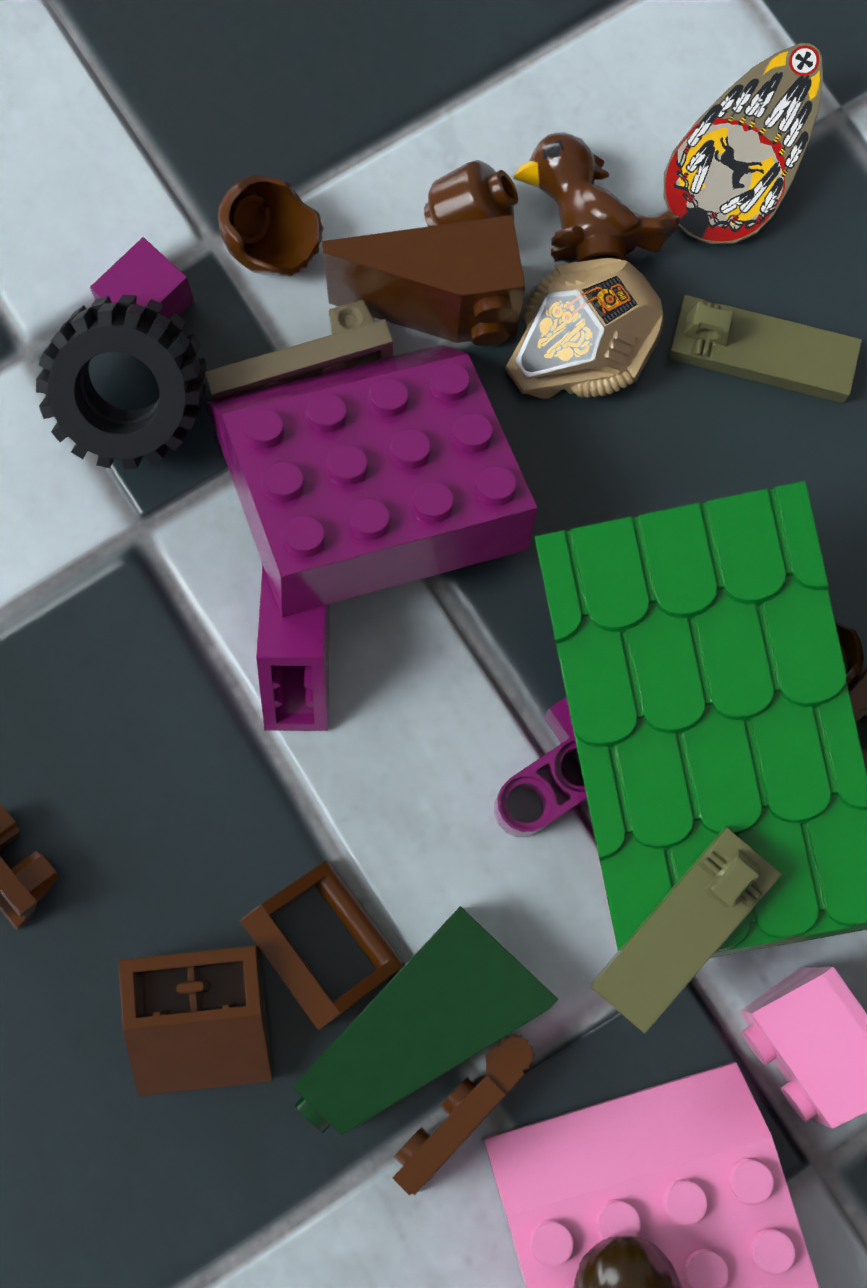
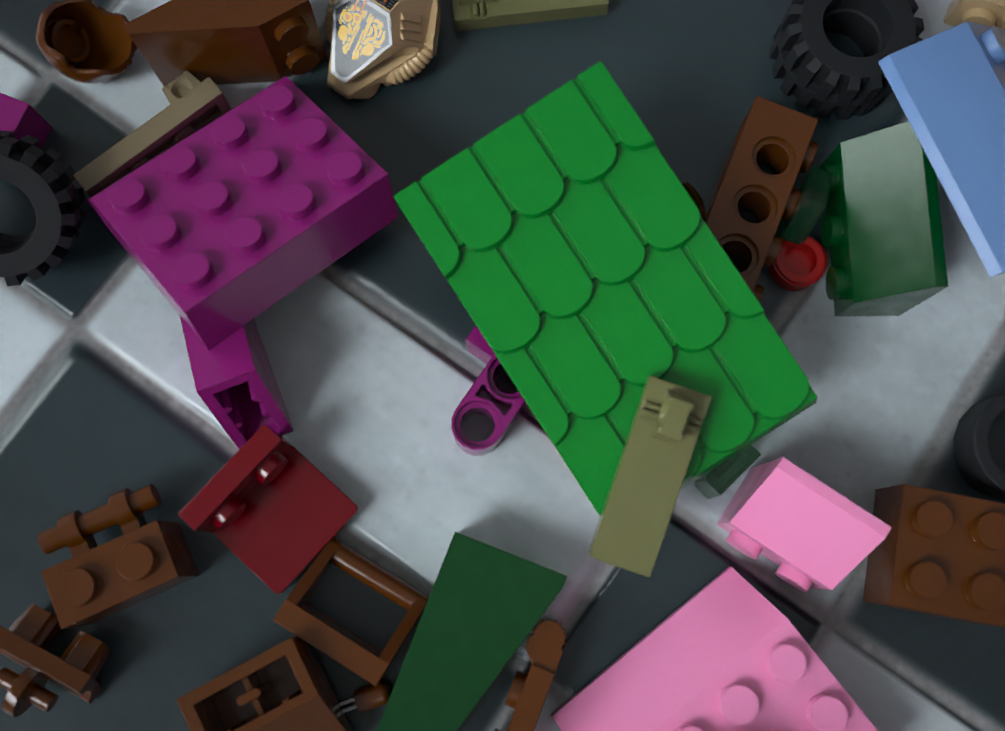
camera: 20 degrees left, 0 degrees up
none -> reddish brown brick [37,484,199,629]
none -> dark red bracket [178,424,358,594]
none -> reddish brown piece [339,680,392,713]
none -> clear green tile [694,445,761,499]

